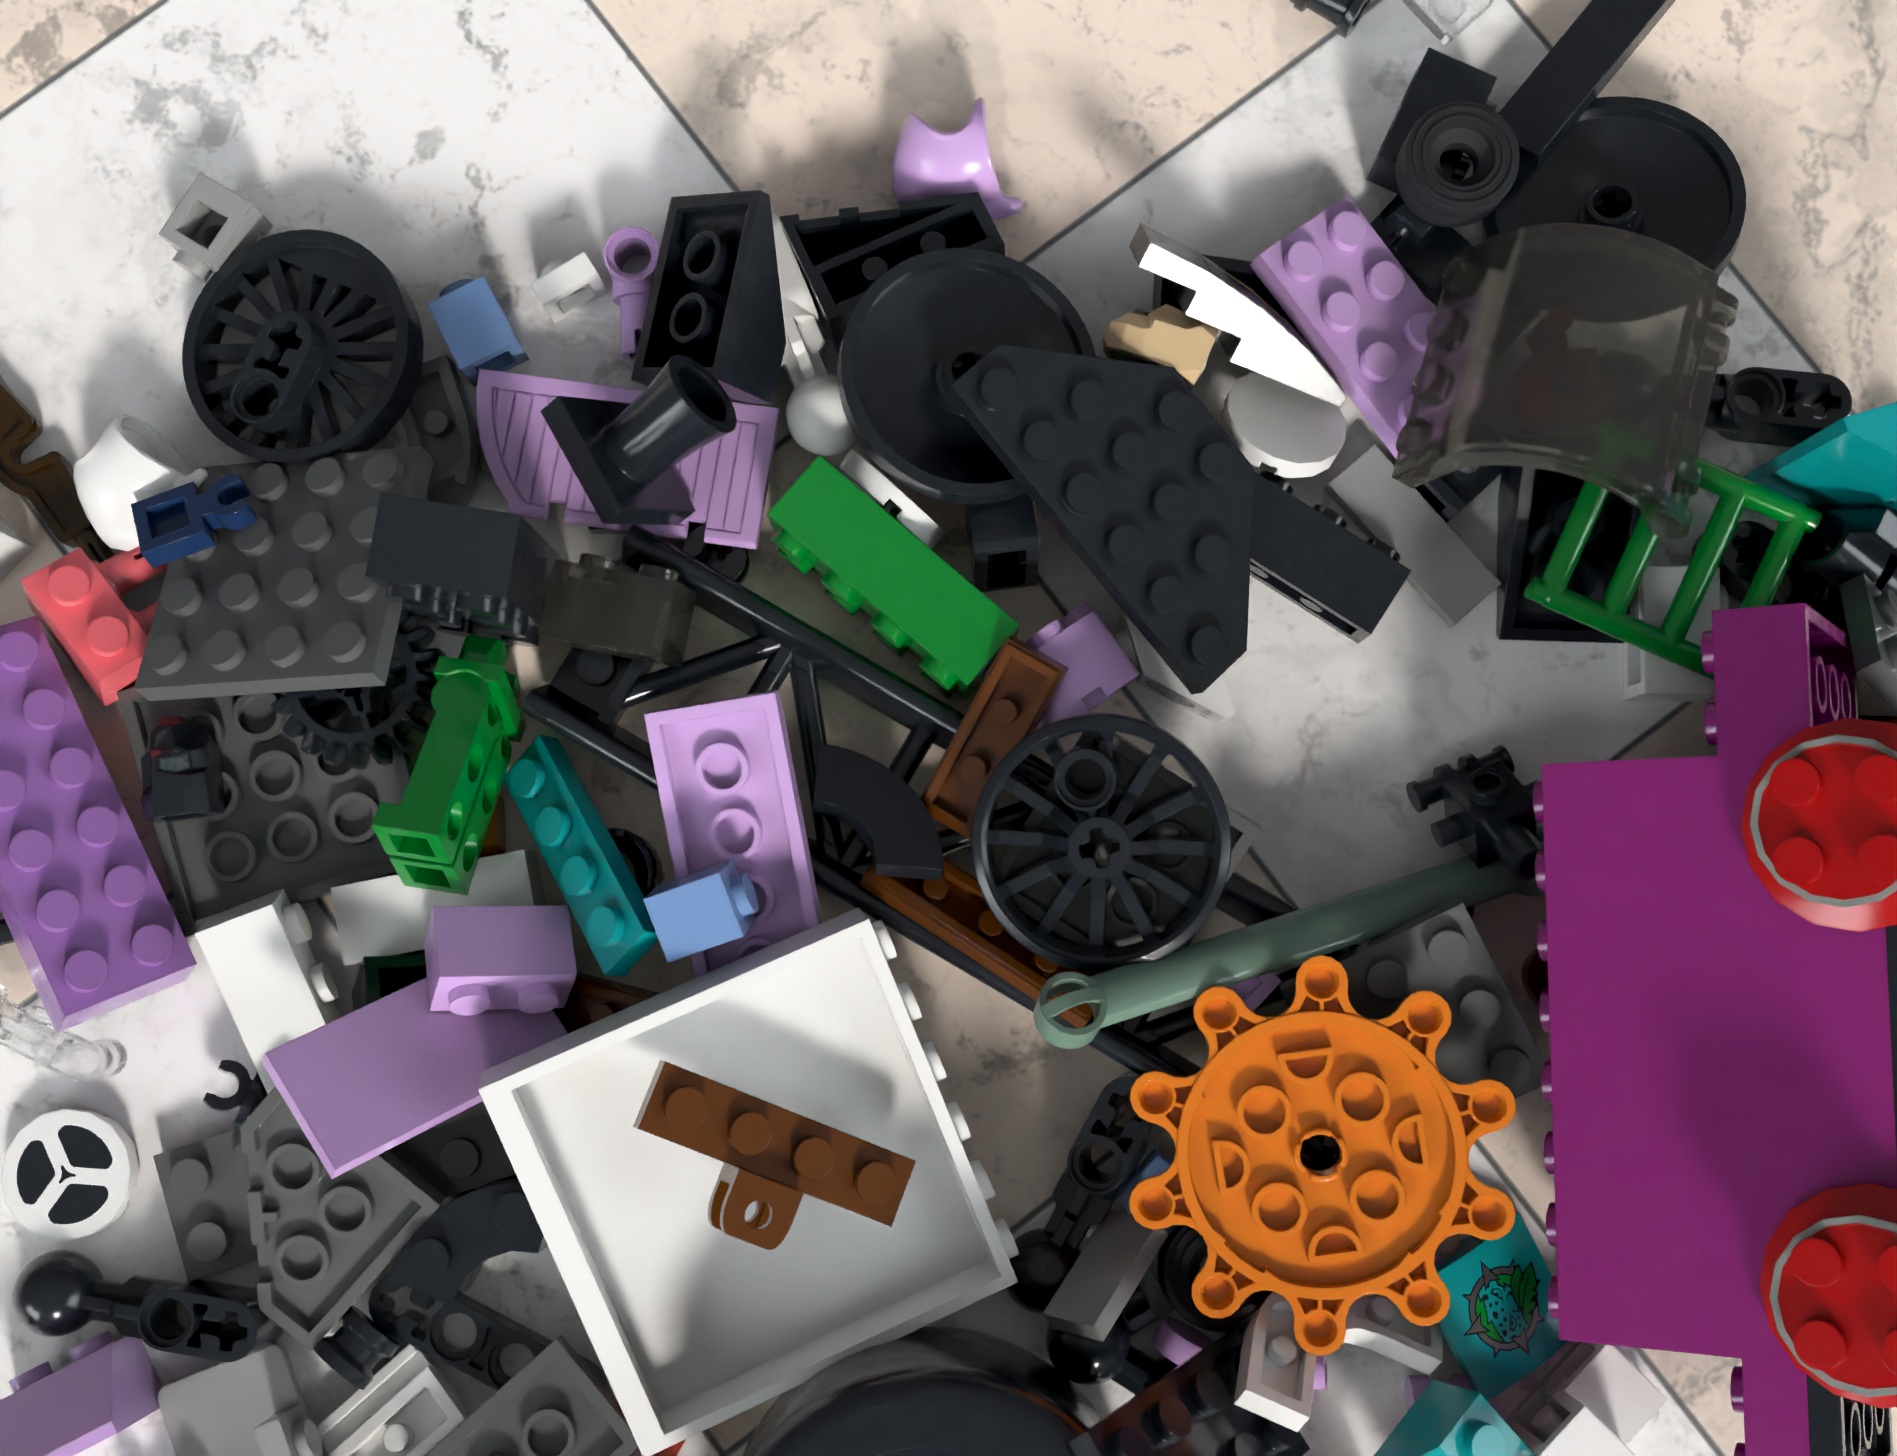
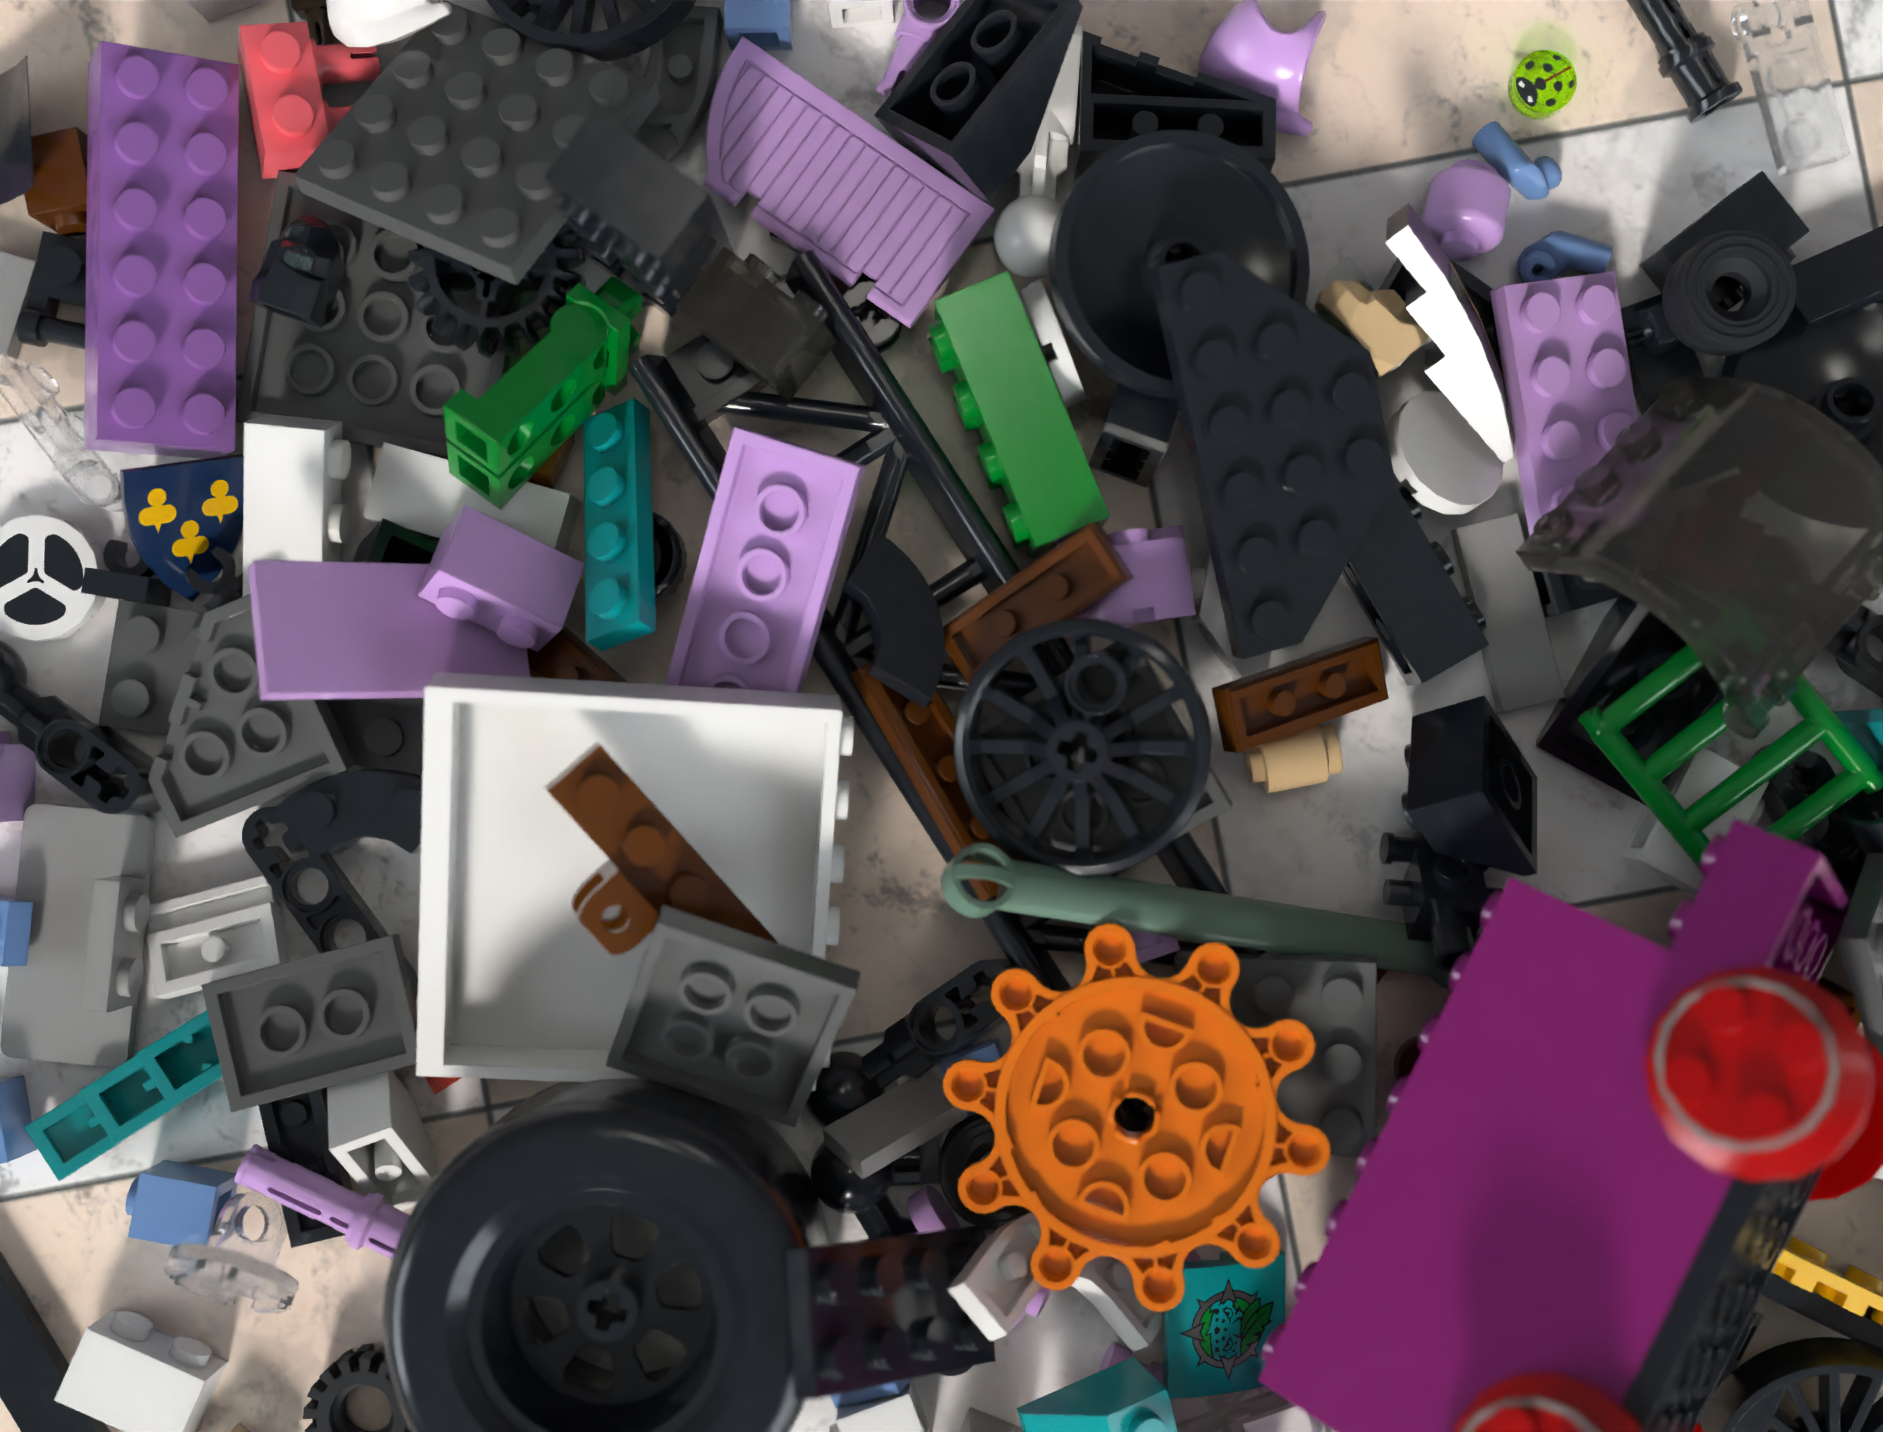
camera: 25 degrees right, 5 degrees up
dark blue plate [131,474,258,568] -> none
black wheel [313,1305,400,1390] -> none
black plant [540,354,737,525] -> none
medium blue brick [643,859,759,962] -> none
none -> black tile [81,539,172,607]
none -> dark blue shield [120,454,244,602]
none -> dark grey plate [605,905,860,1128]
none -> reddish brown tile [1211,637,1389,753]
none -> tan brick [1243,723,1343,794]
none -> black slope [1401,695,1537,877]
none -> lavender head [1421,159,1511,261]
none -> medium blue arm [1472,121,1562,200]
none -> clear neon green tile [1508,50,1577,119]
none -> medium blue arm [1516,231,1613,283]

